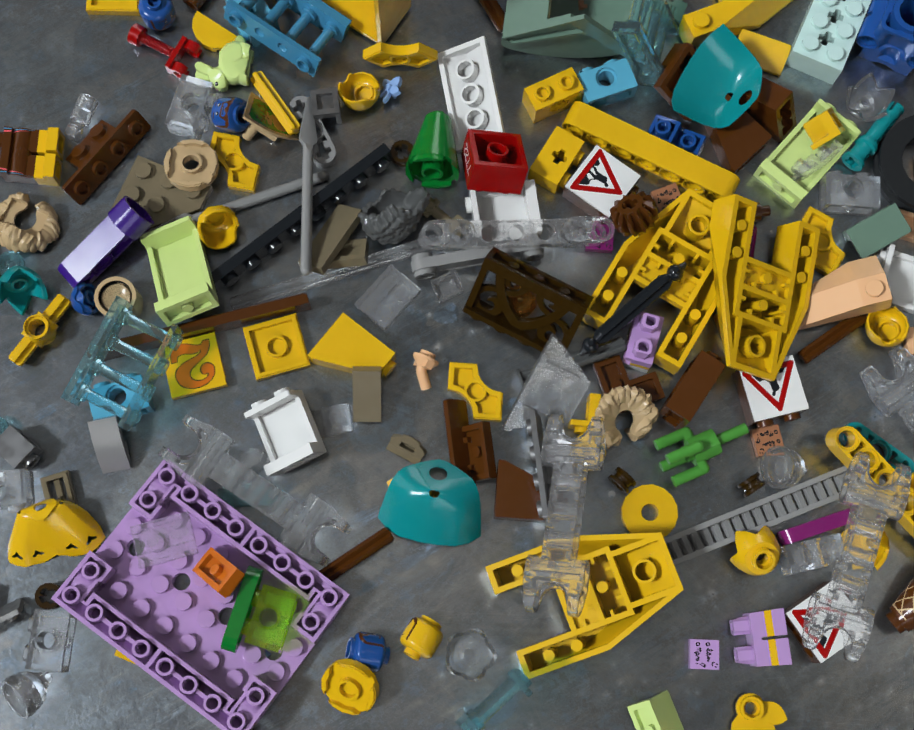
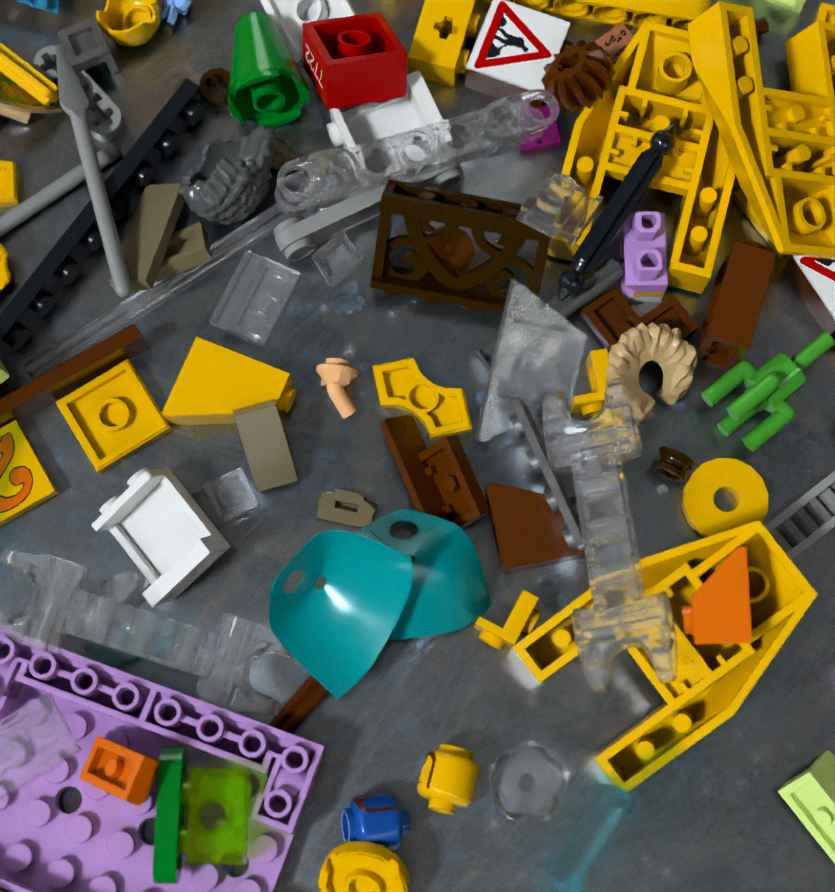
camera: 10 degrees left, 0 degrees up
none -> teal piece [269,530,414,700]
none -> yellow bracket [474,590,541,650]
none -> clear plate [516,170,604,248]
none -> orange slope [683,547,752,645]

